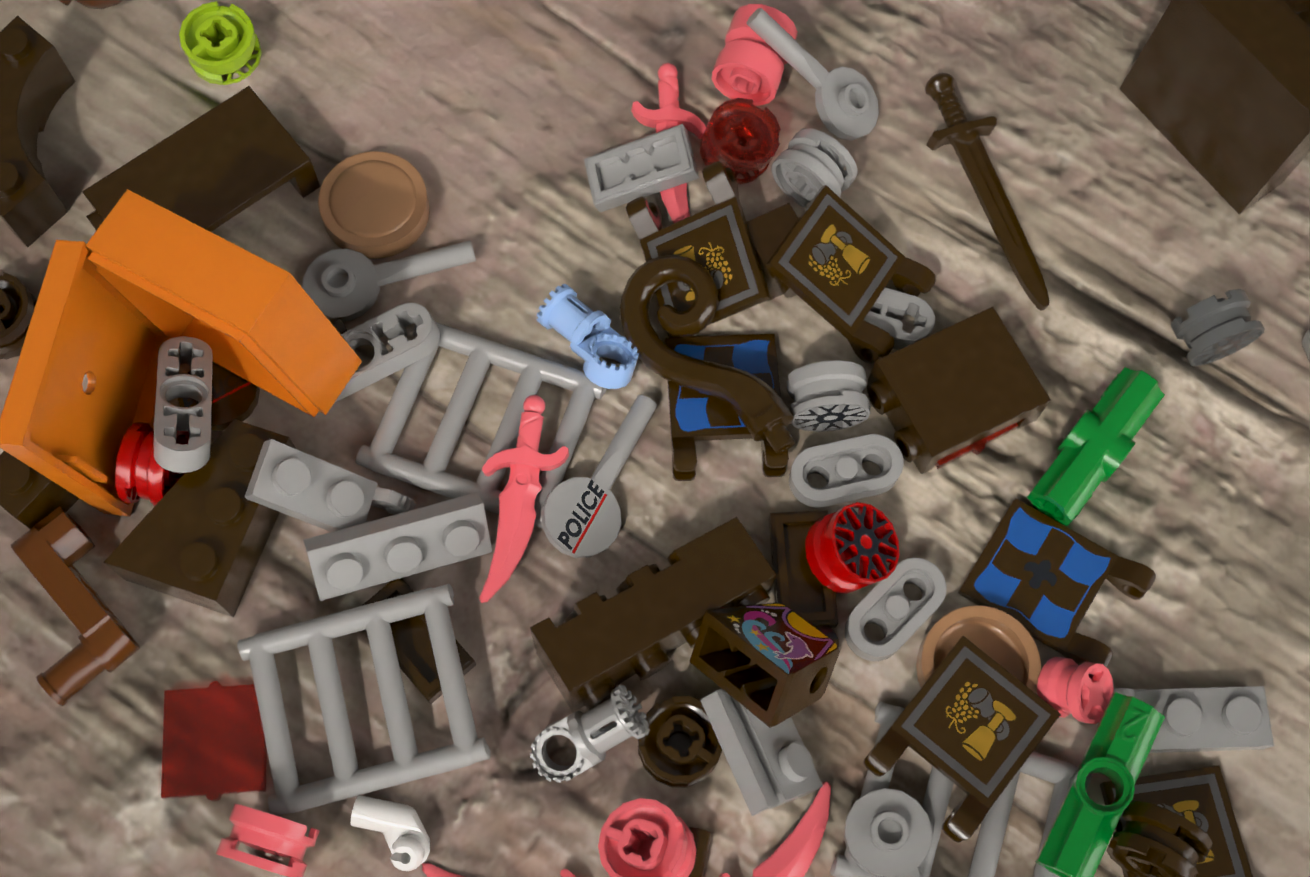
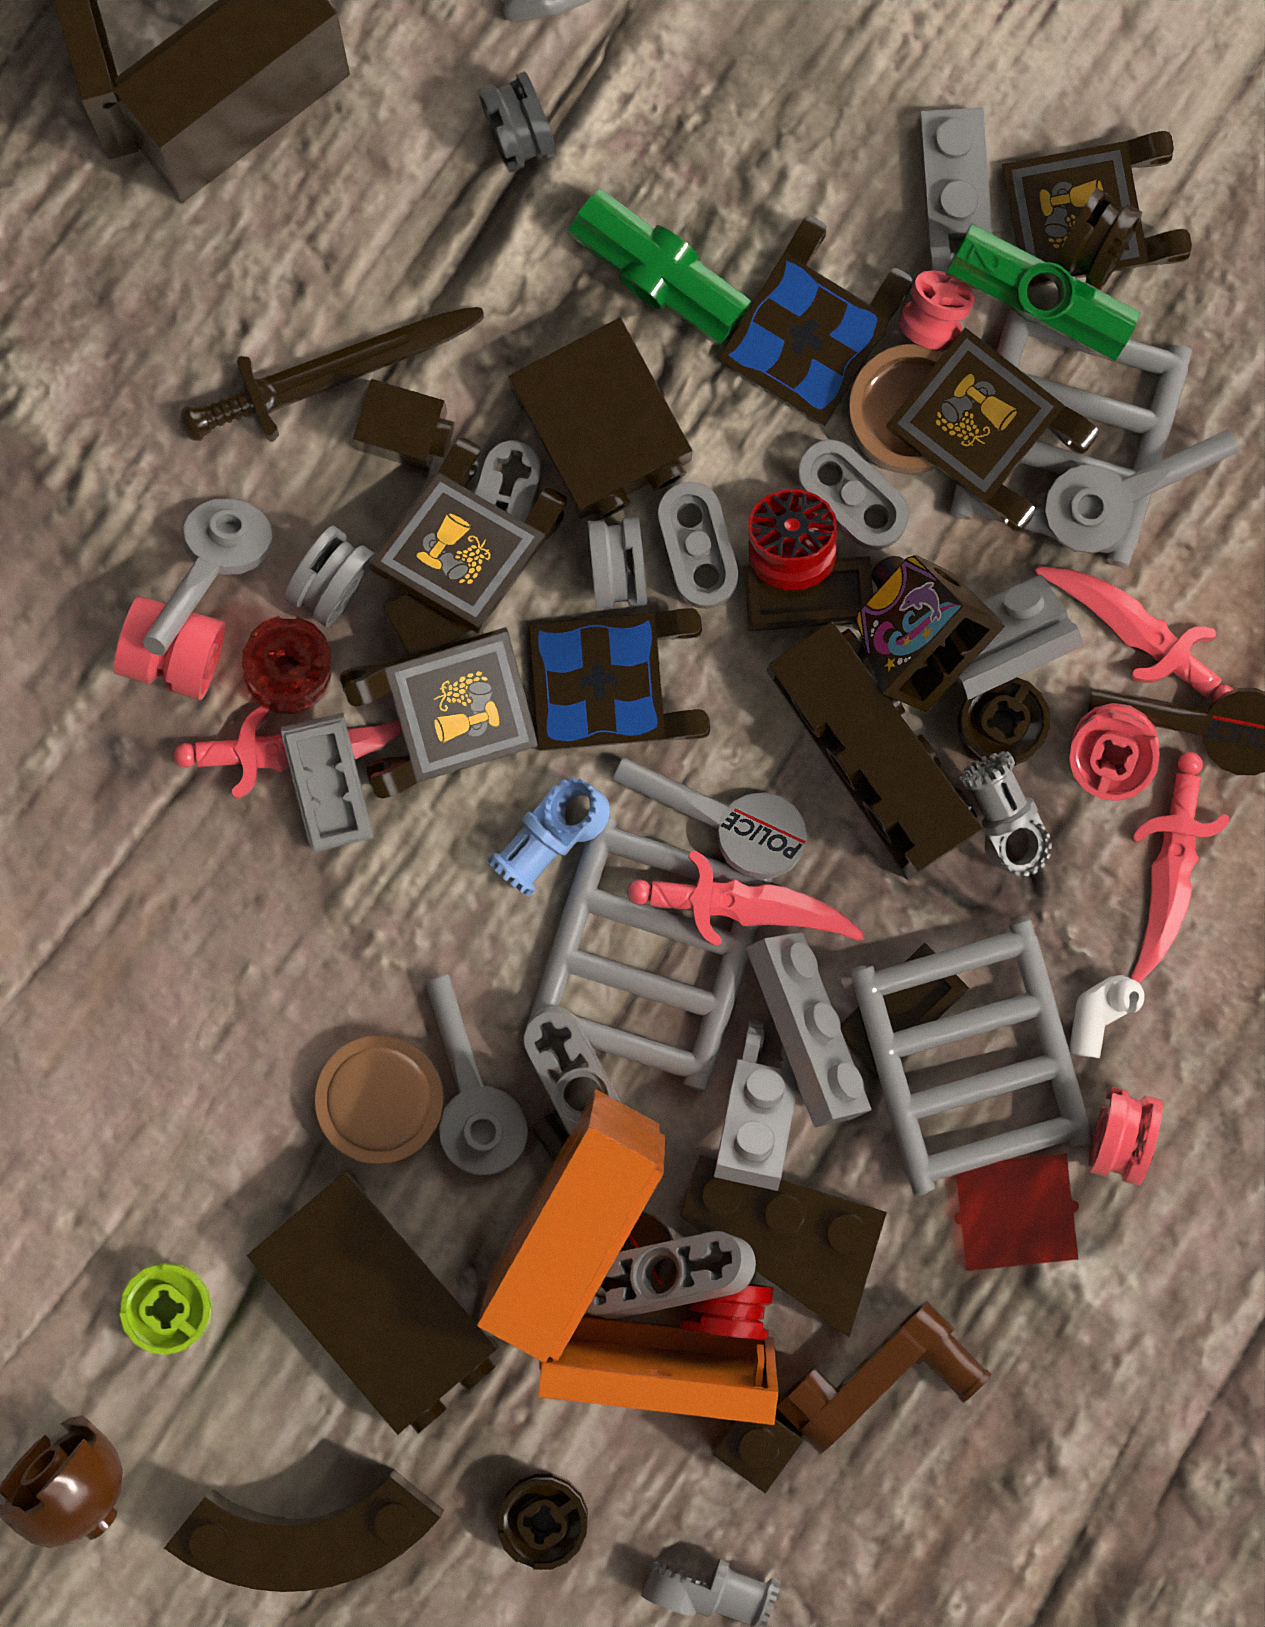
camera: 90 degrees left, 15 degrees up
dark brown plant [620,255,795,454] -> none
none -> dark brown brick [353,379,455,472]

